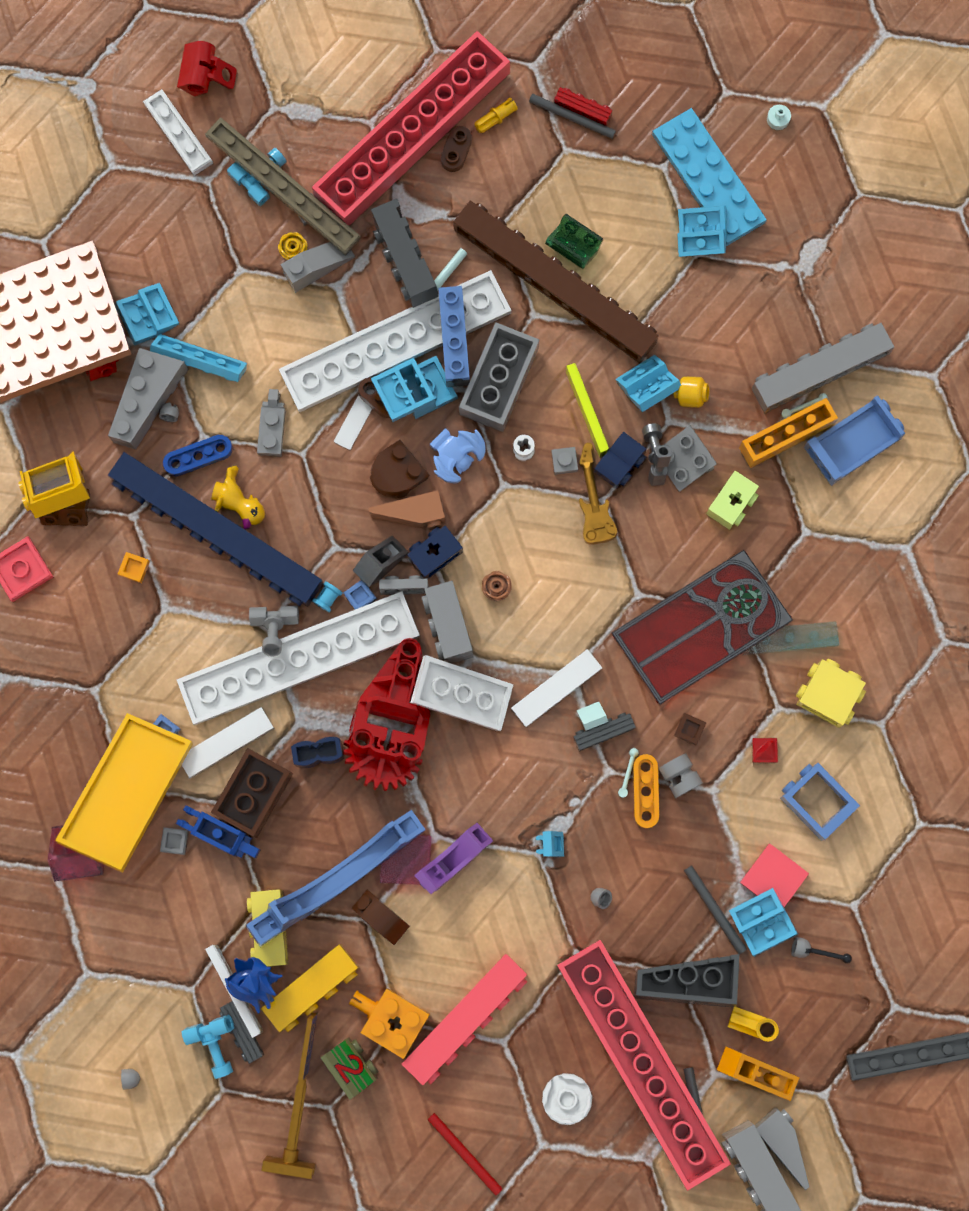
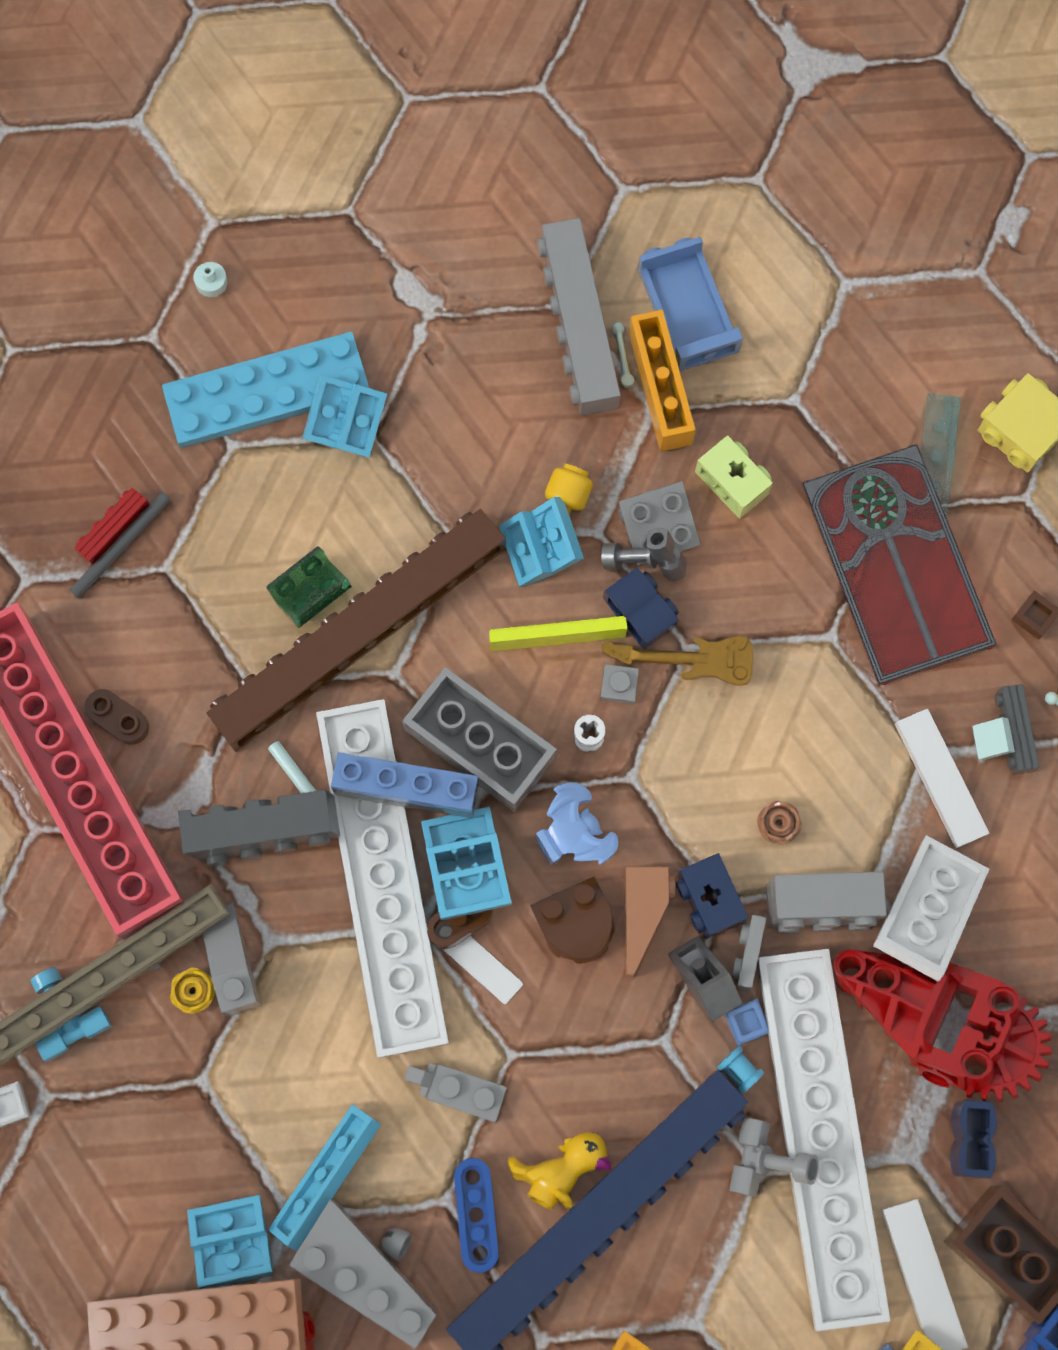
camera: 80 degrees left, 5 degrees down
yellow axle [474,97,518,133] -> none

